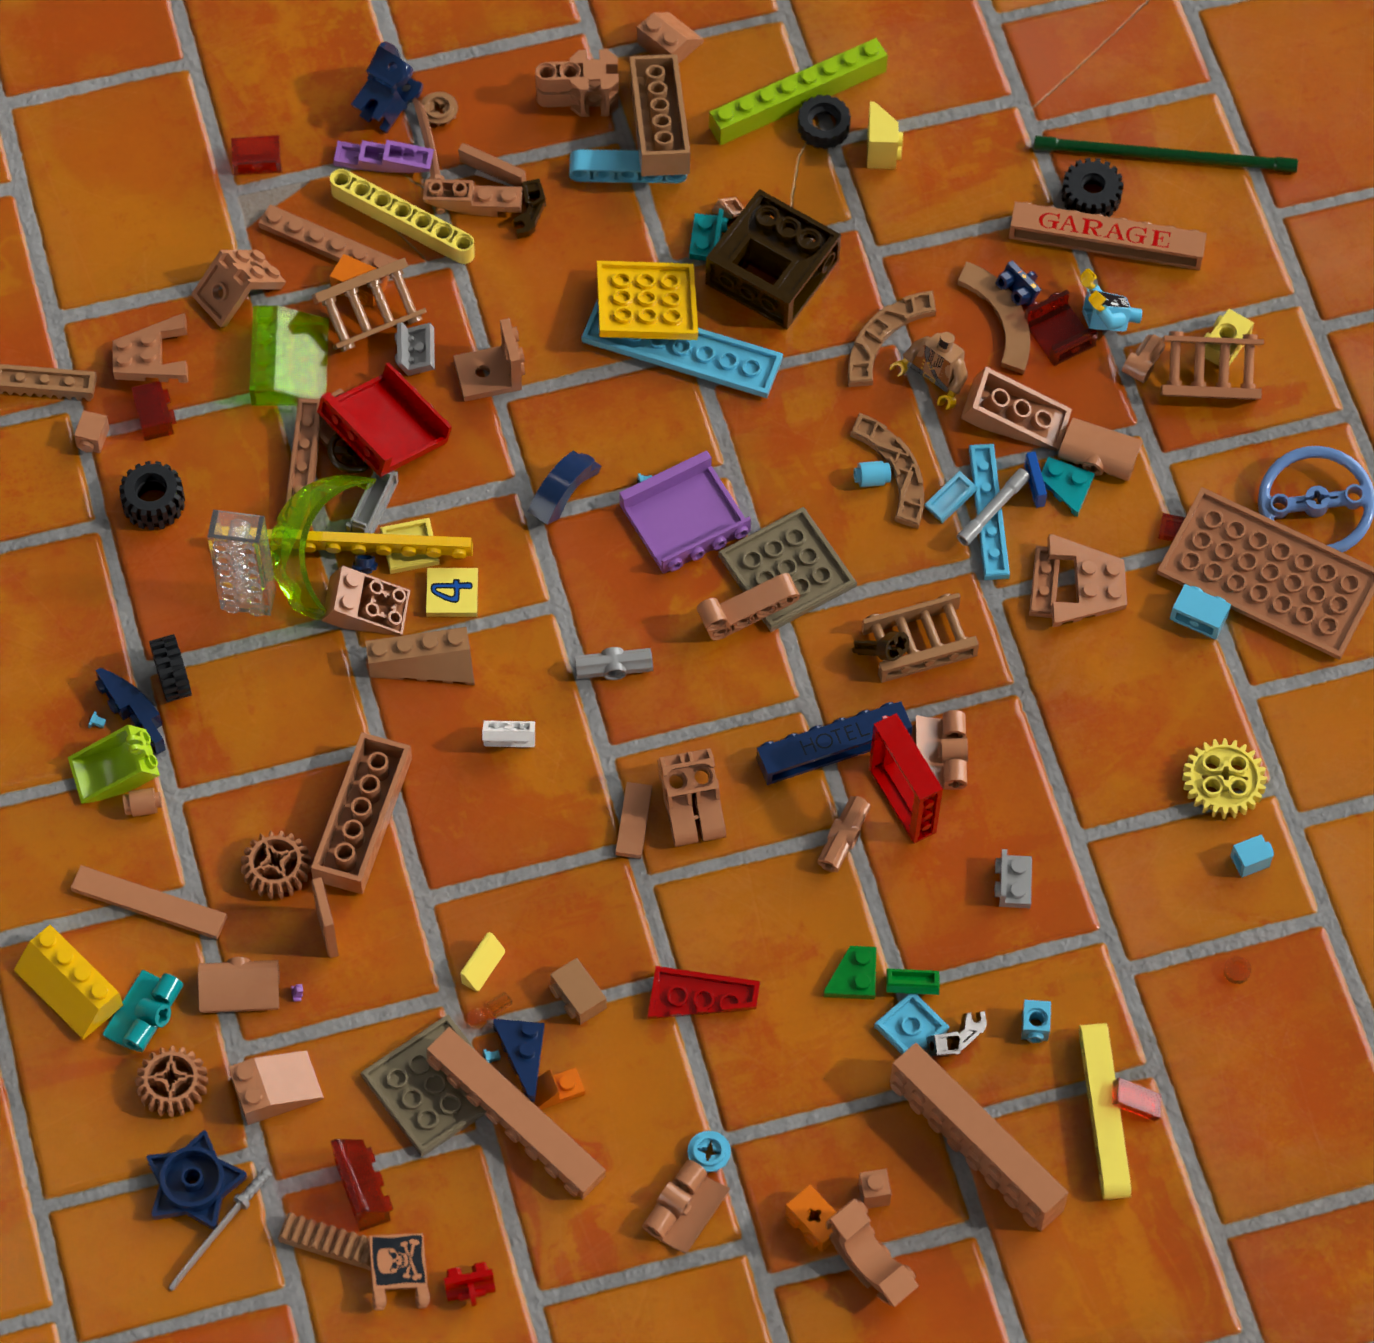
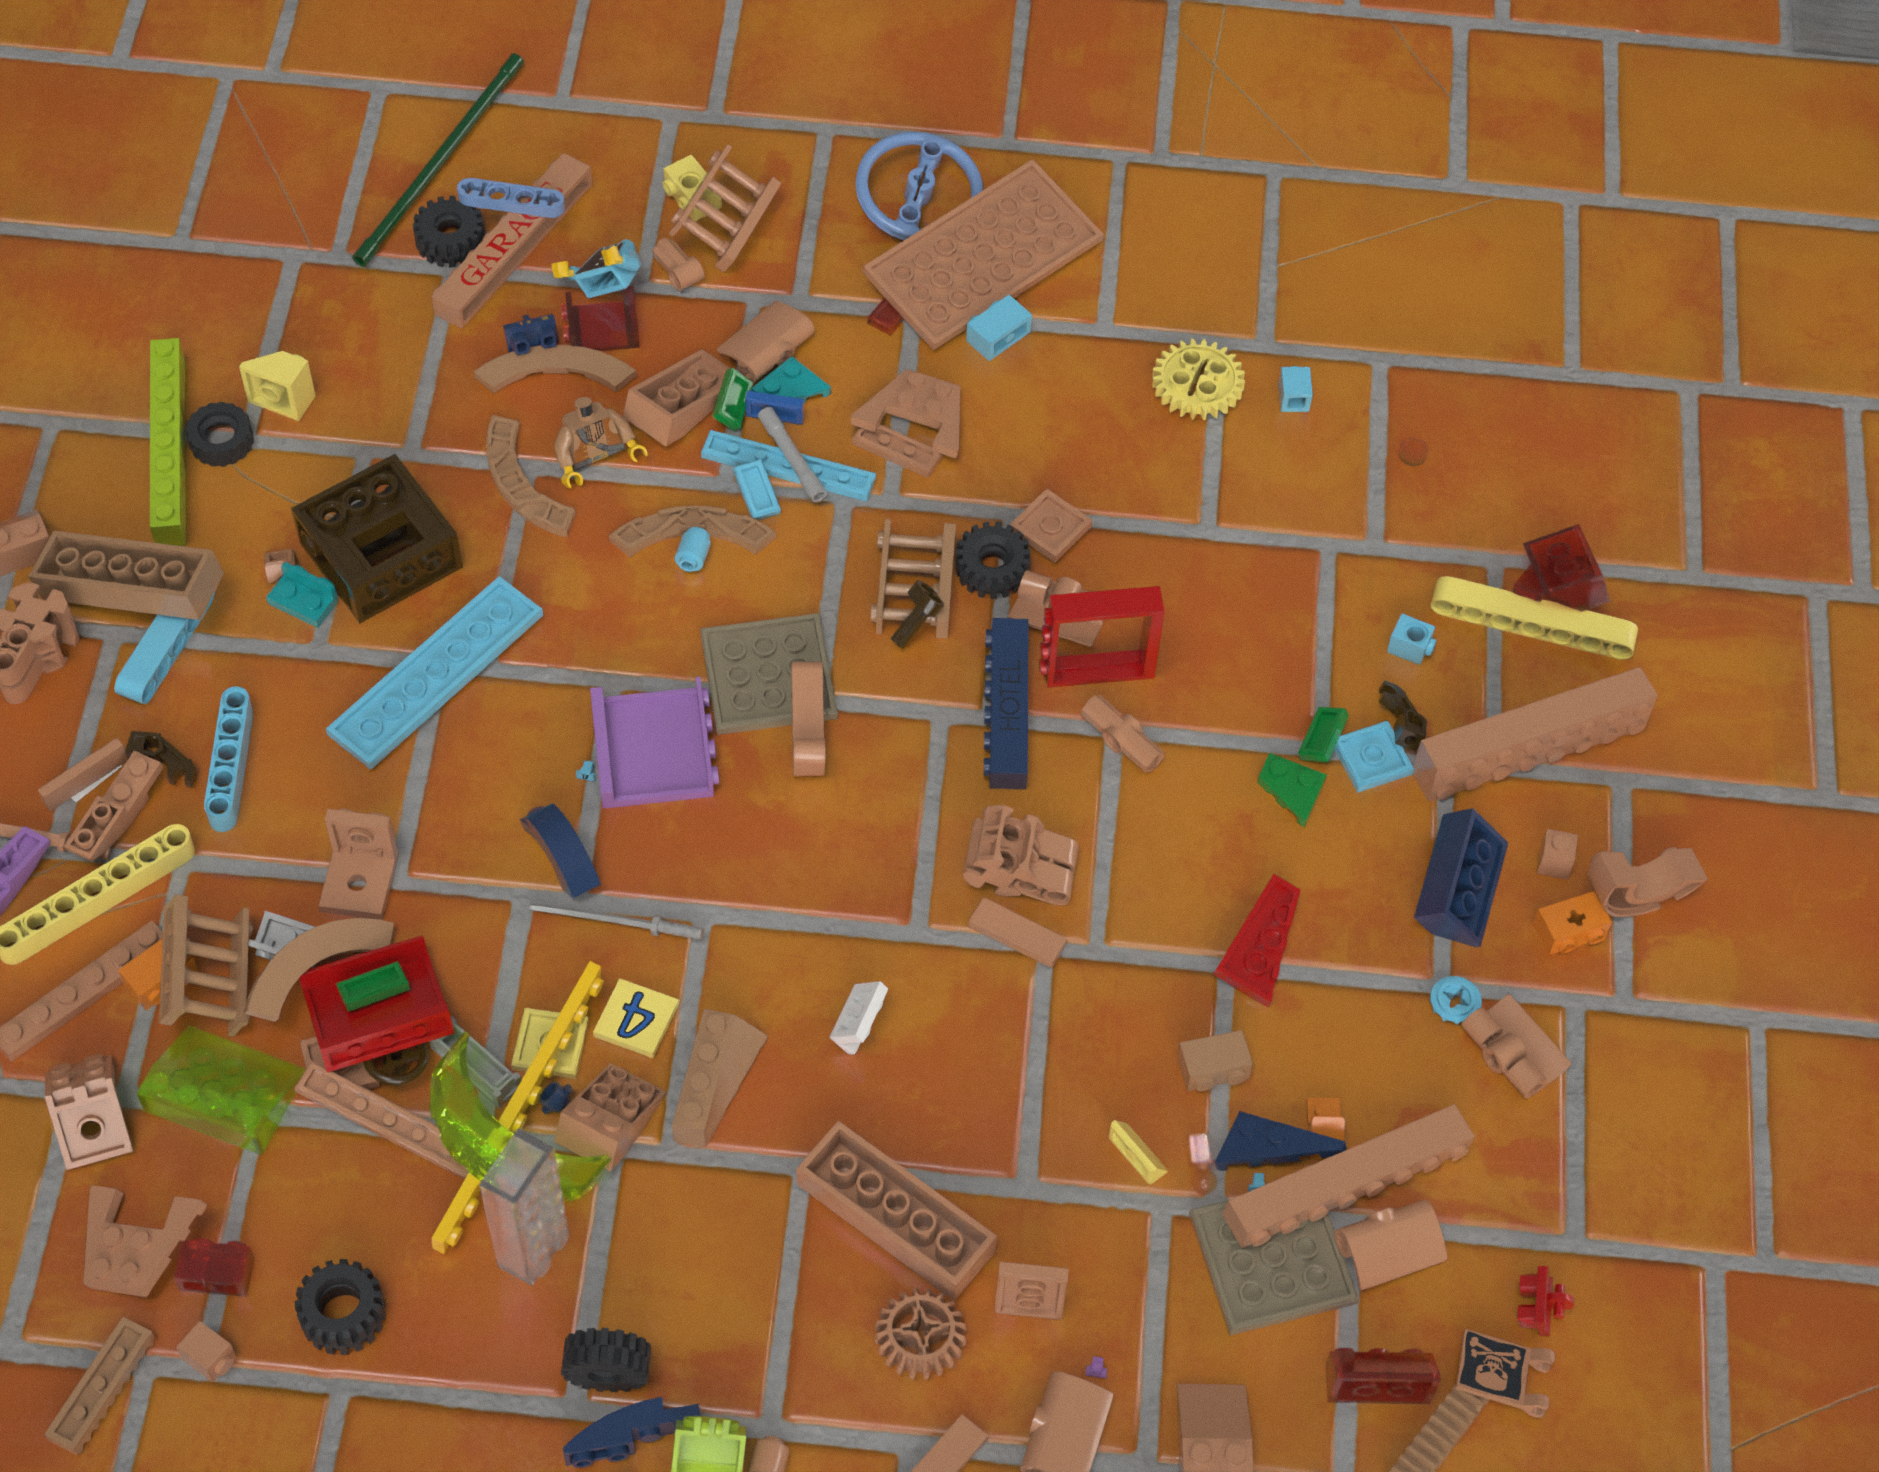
camera: 70 degrees left, 5 degrees down
light grey piece [575,647,653,680] -> none
yellow plate [596,261,698,340] -> none
light grey bracket [994,849,1032,908] -> none
none -> medium azure beam [204,686,253,832]
none -> medium nougat tile [244,918,394,1022]
none -> green tile [336,961,410,1012]
none -> medium blue beam [457,178,565,218]
none -> light grey sword [528,903,704,940]
none -> green tile [712,368,753,431]
none -> black tyre [956,522,1031,599]
none -> nougat plate [1010,489,1092,563]
none -> nougat panel [1334,1199,1448,1291]
none -> dark blue slope [1414,808,1508,947]
none -> clear red slope [1523,524,1610,612]

